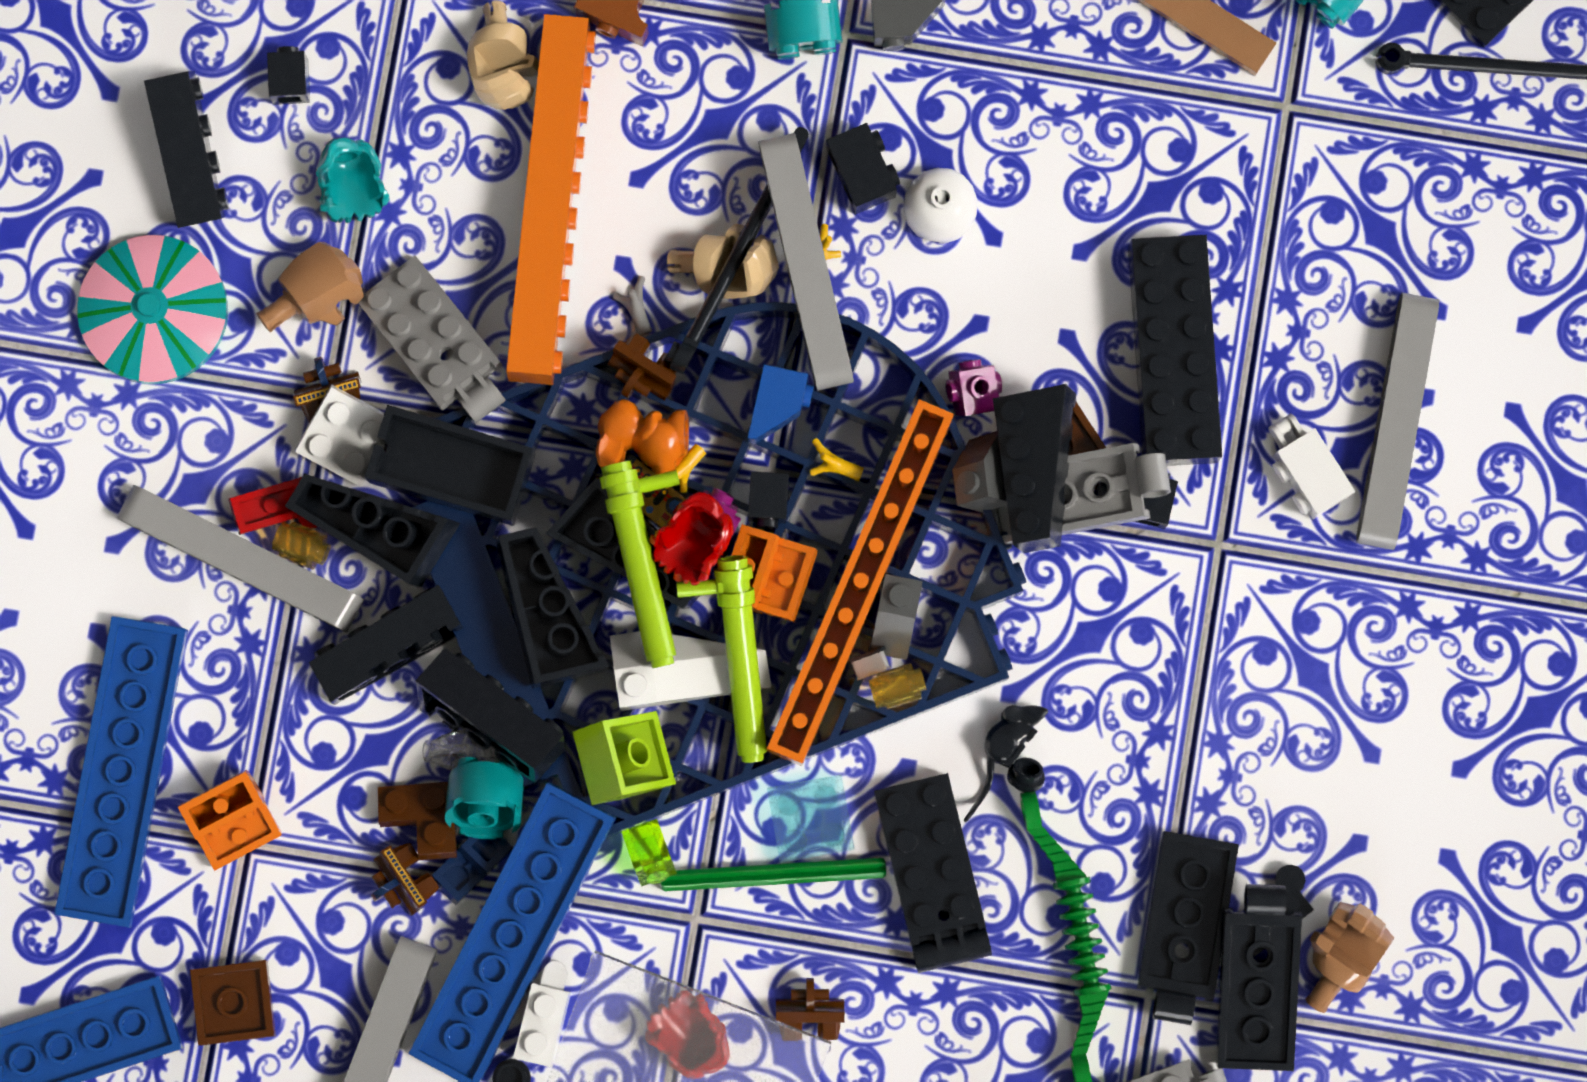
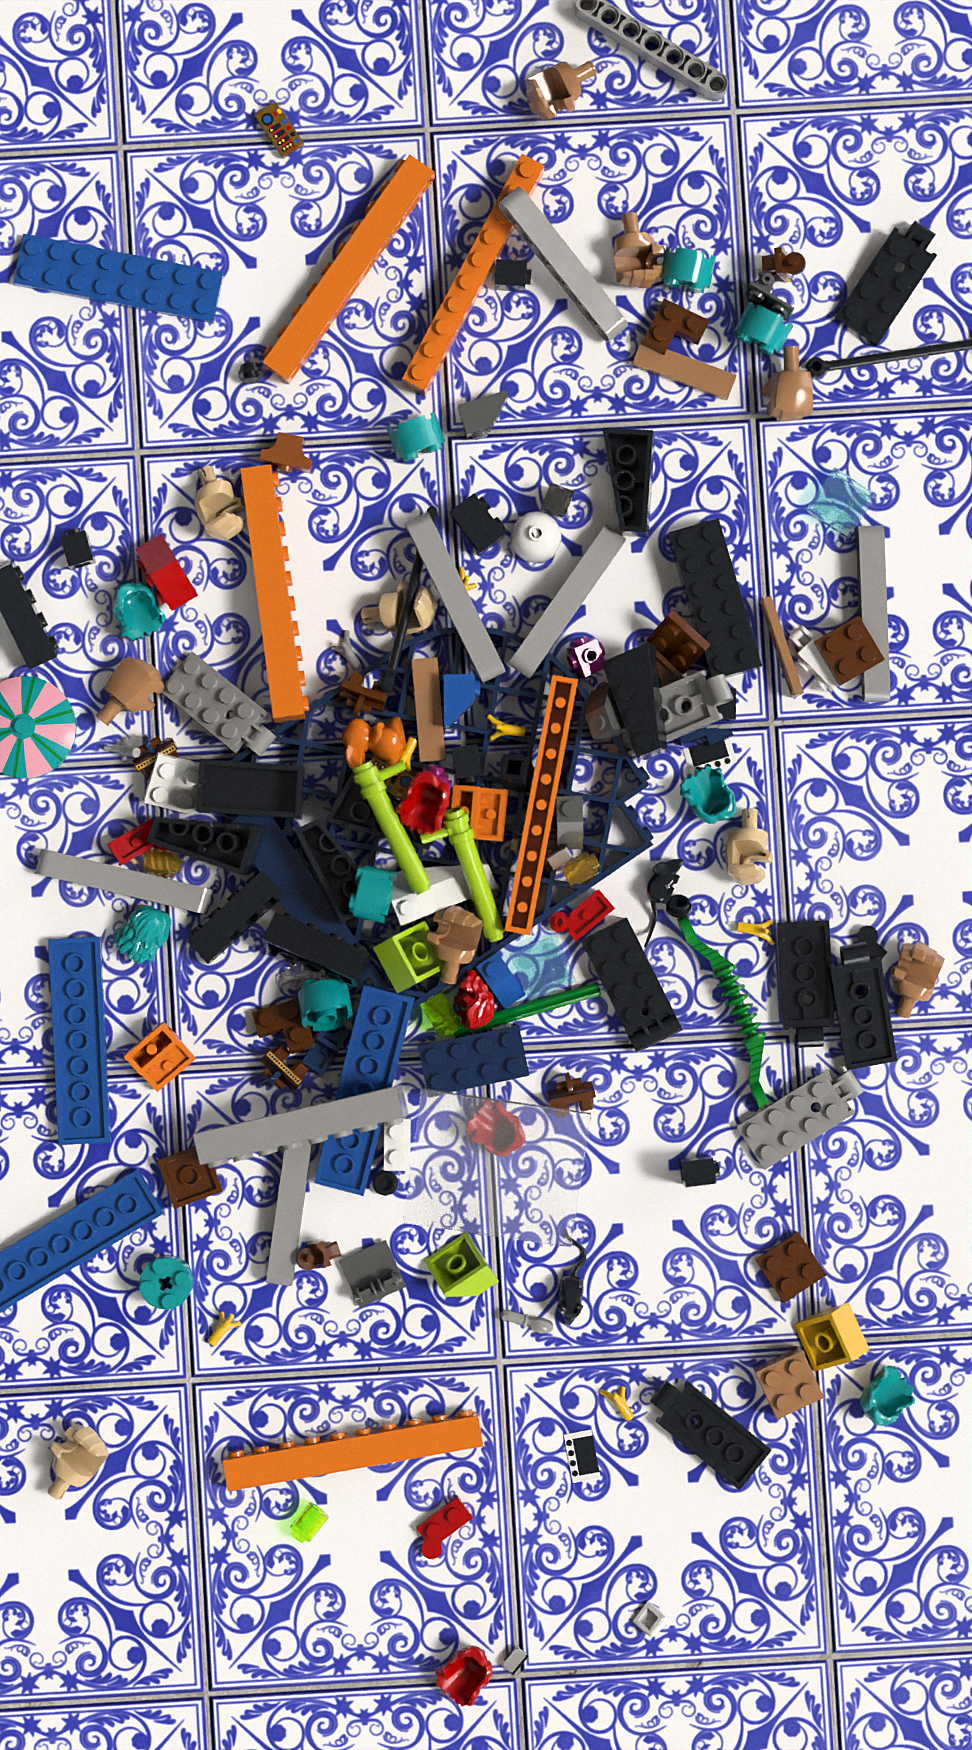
camera: 15 degrees left, 5 degrees up
none -> light grey bar [104,737,141,762]
none -> teal hair [113,905,172,964]
none -> red brick [135,534,198,611]
none -> light grey brick [193,1085,409,1168]
none -> teal brick [349,865,396,923]
none -> medium nougat tile [412,657,446,763]
none -> dark blue brick [418,1025,530,1097]
none -> medium nougat piece [426,905,483,984]
none -> red hair [454,970,495,1030]
none -> blue slope [476,952,526,1009]
none -> black brick [498,754,534,792]
none -> light grey beam [508,525,626,679]
none -> light grey piece [509,836,522,855]
none -> clear smoke brick [541,482,575,520]
none -> red hinge [549,889,615,941]
none -> black wedge [602,428,655,537]
none -> reddish brown plate [646,610,710,675]
none -> dark blue slope [678,728,734,746]
none -> teal hair [680,765,736,824]
none -> black sticker [683,738,737,775]
none -> tan piece [725,808,773,886]
none -> yellow bar [737,919,775,945]
none -> medium nougat tile [760,596,804,698]
none -> medium nougat piece [762,346,813,421]
none -> clear light blue plate [806,467,877,539]
none -> reddish brown plate [813,616,885,686]

